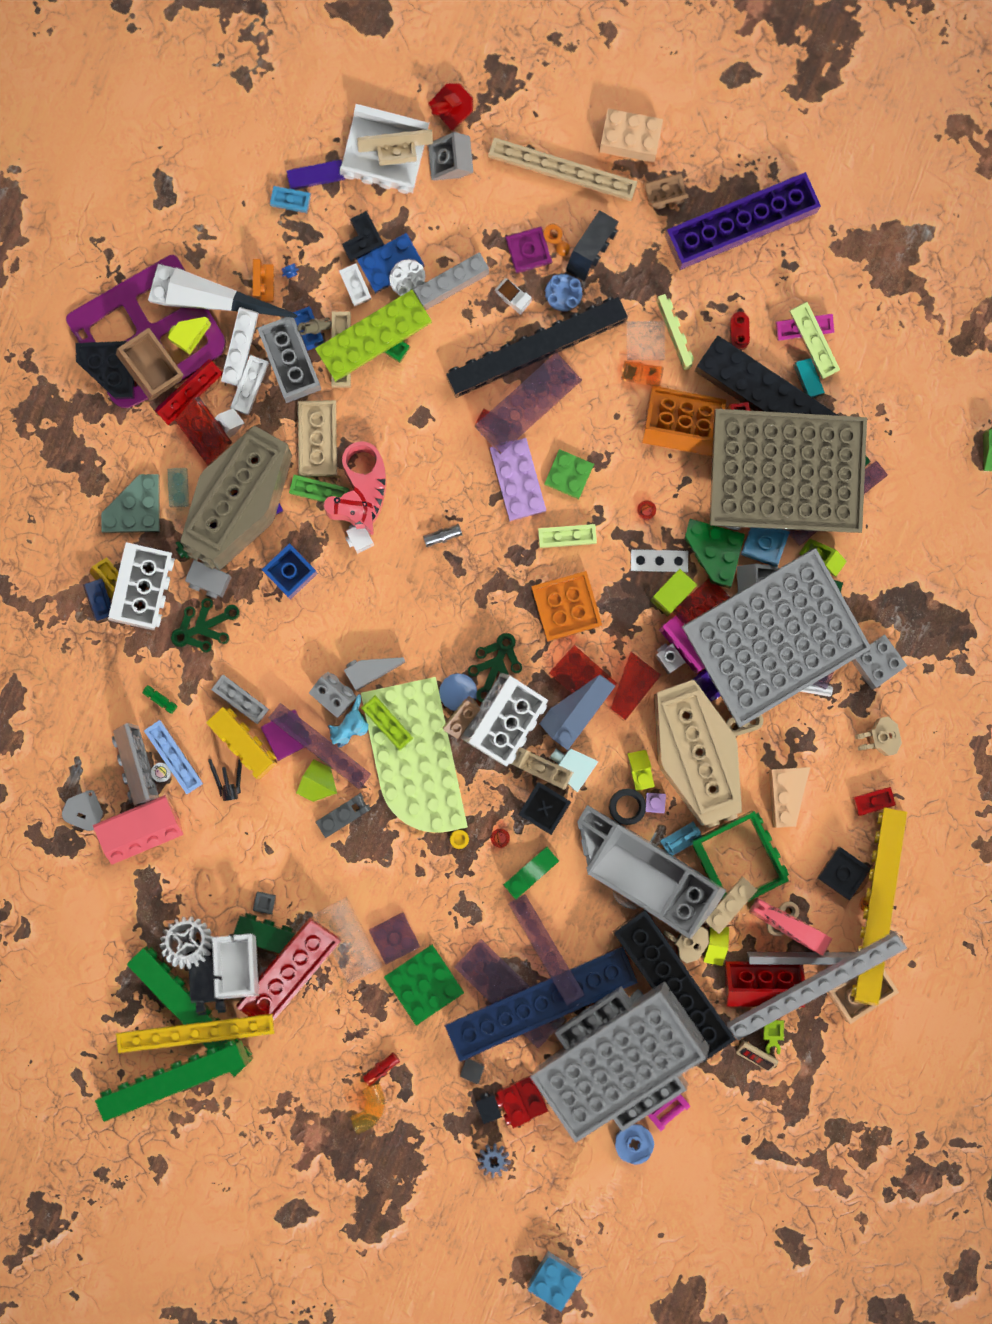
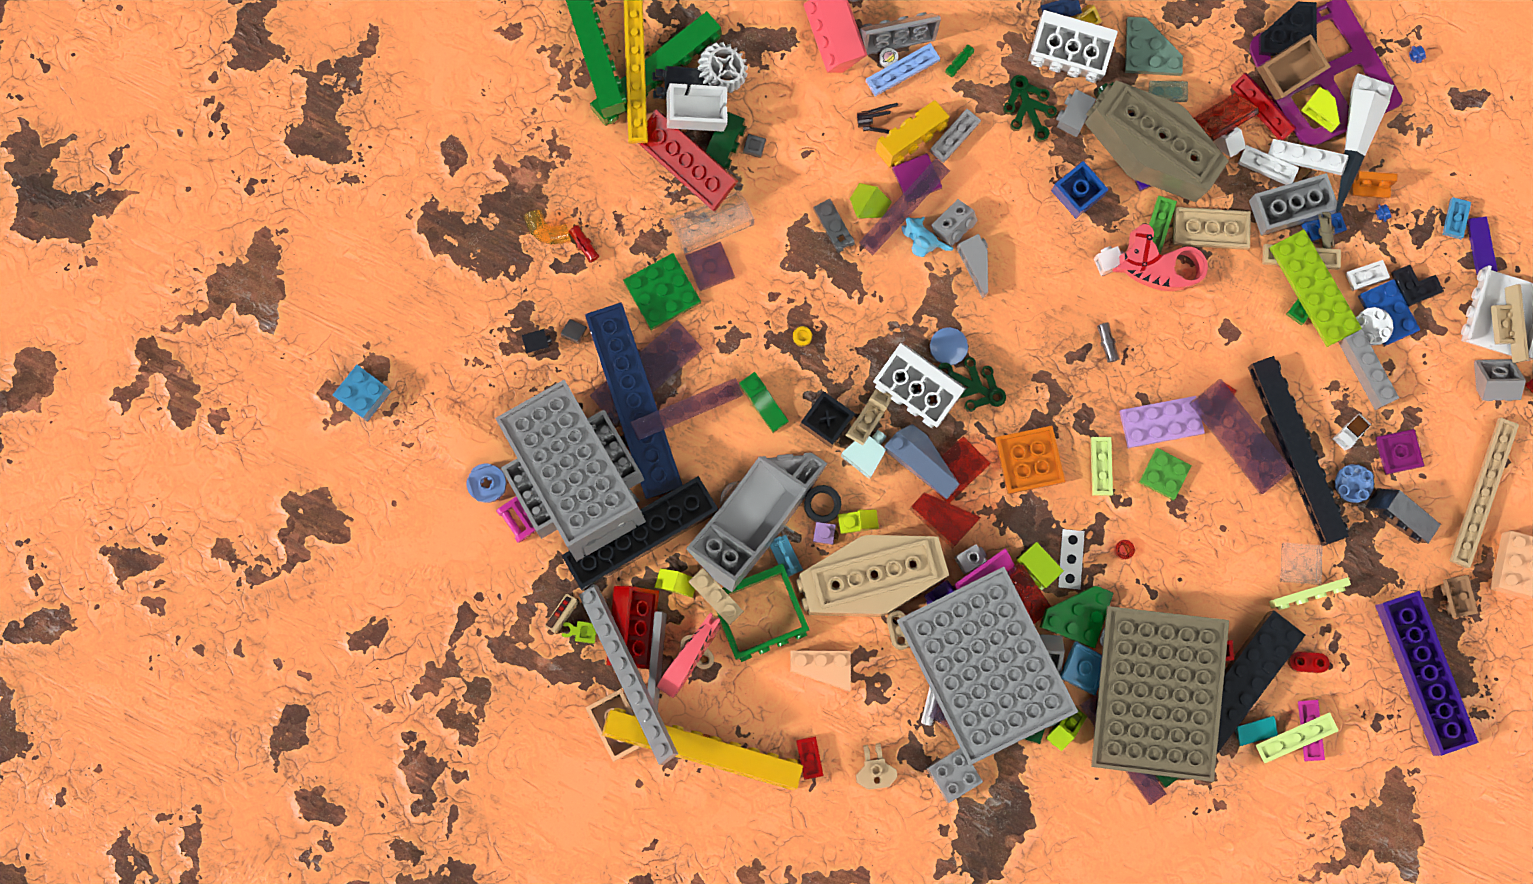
camera: 95 degrees right, 5 degrees down
yellowish green plate [361,677,468,833] -> none
lime tile [361,695,414,751] -> none
medium nougat bracket [443,696,481,739] -> none
sand blue gear [477,1143,510,1178] -> none
clear red tile [491,829,510,848] -> none
red plate [495,1075,548,1129] -> none
orange plate [544,223,570,256] -> none
clear orange slope [621,361,664,387] -> none
orange slope [642,386,726,456] -> none
tan hinge [663,927,709,964] -> none
black plate [817,846,871,901] -> none
none -> blue plate [1409,45,1426,63]

